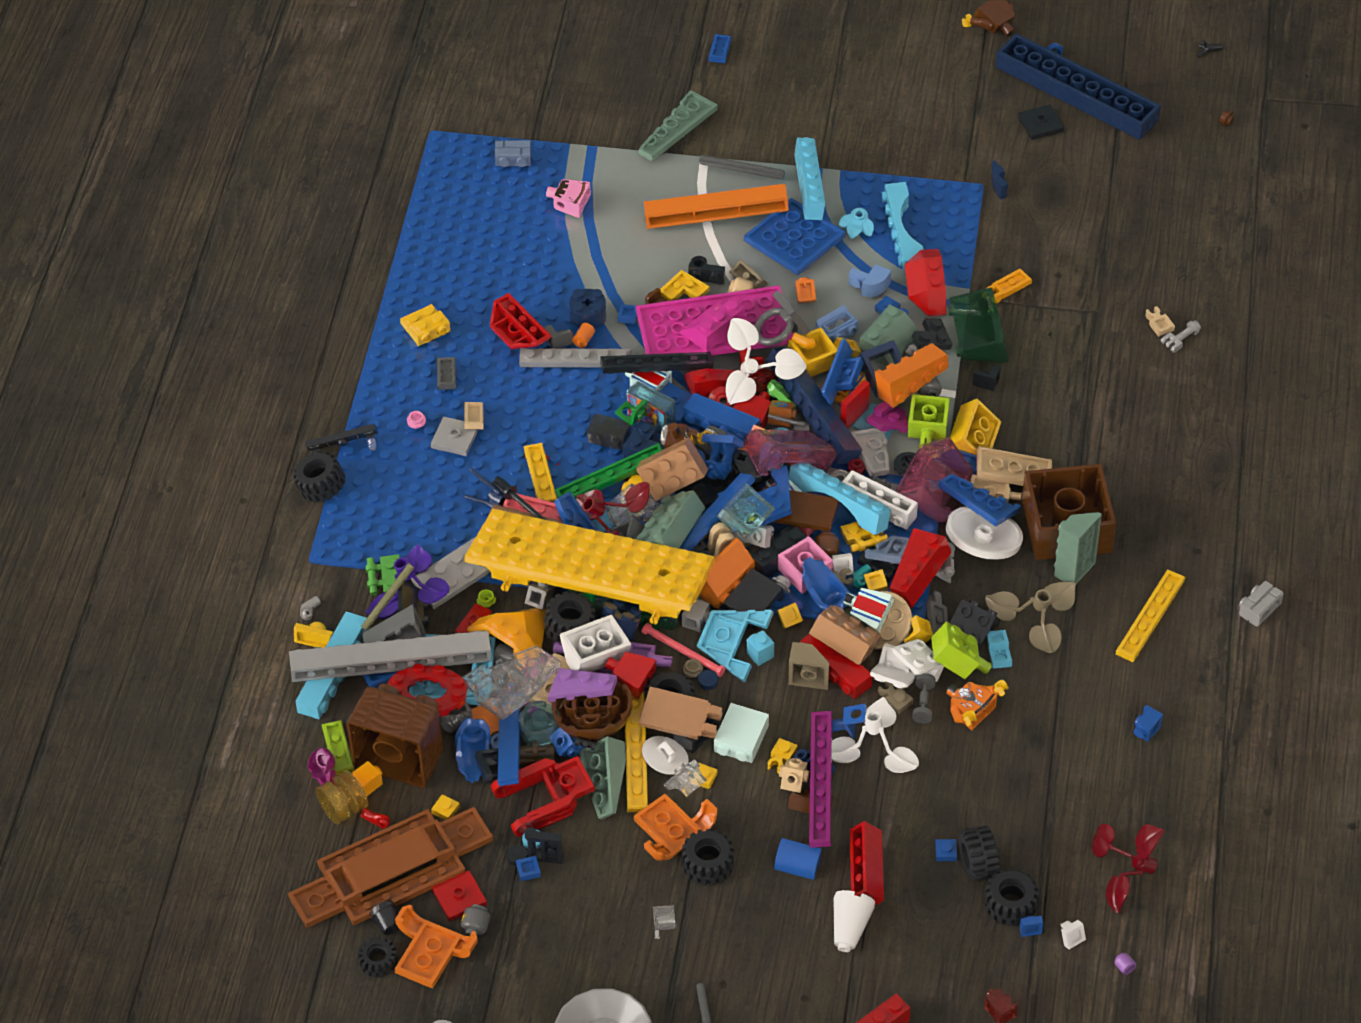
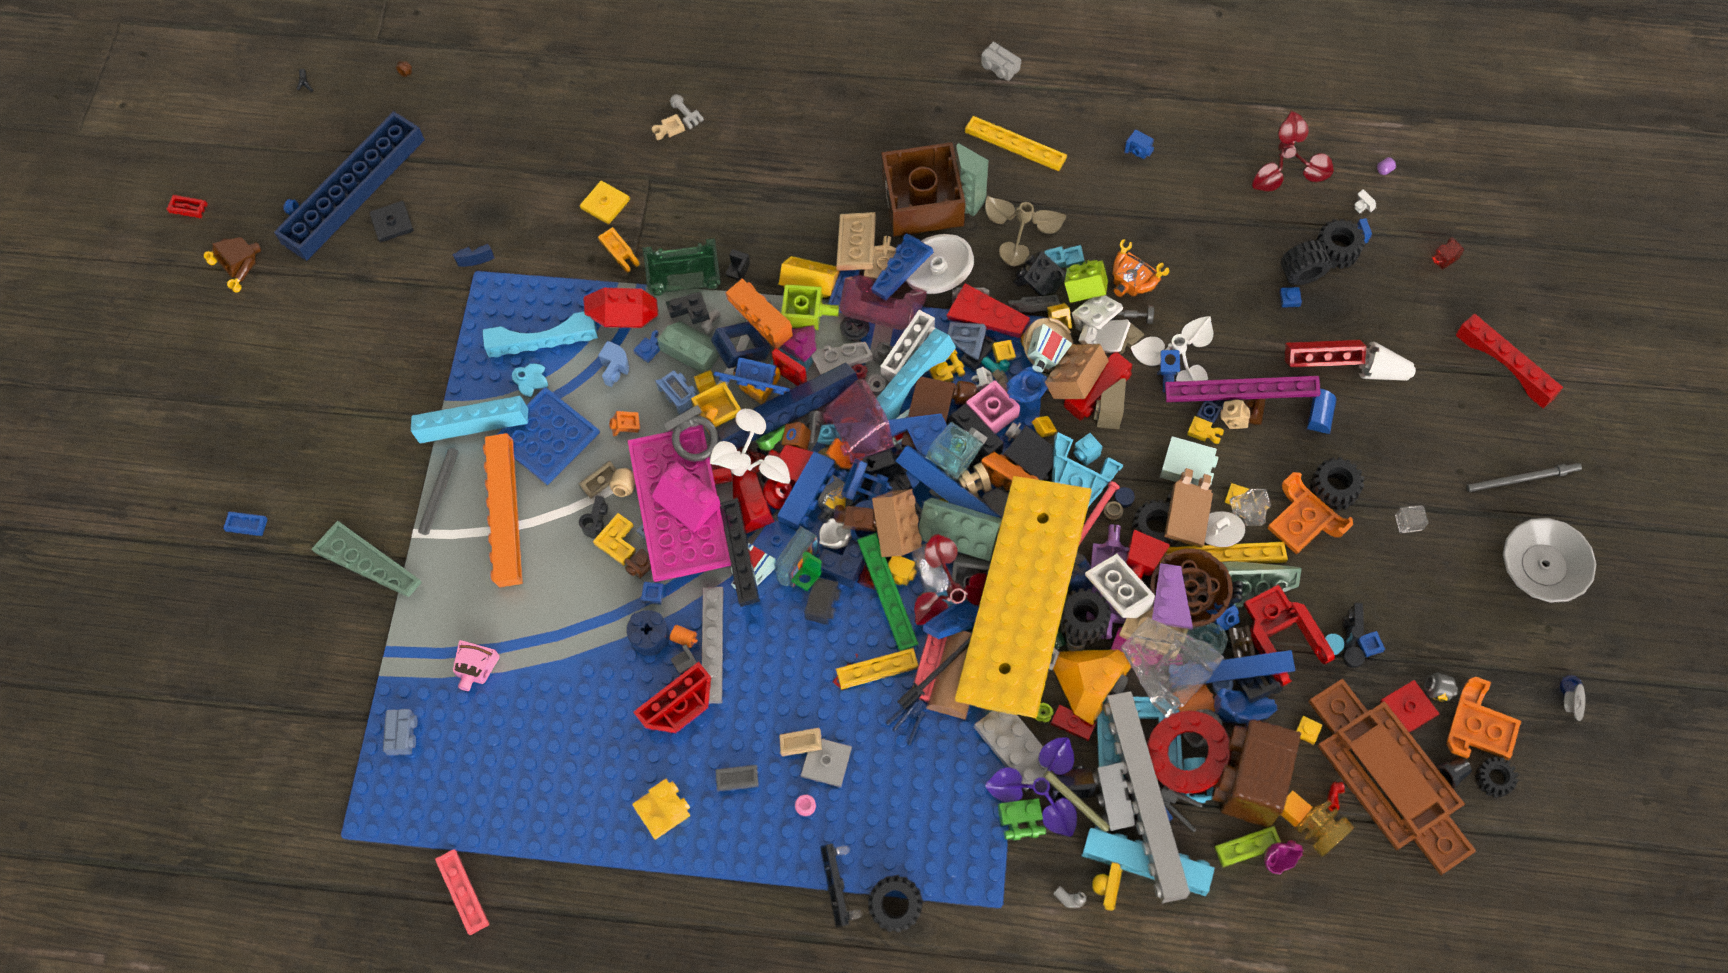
camera: 90 degrees left, 15 degrees up
none -> coral plate [435,849,490,935]
none -> yellow plate [580,181,630,225]

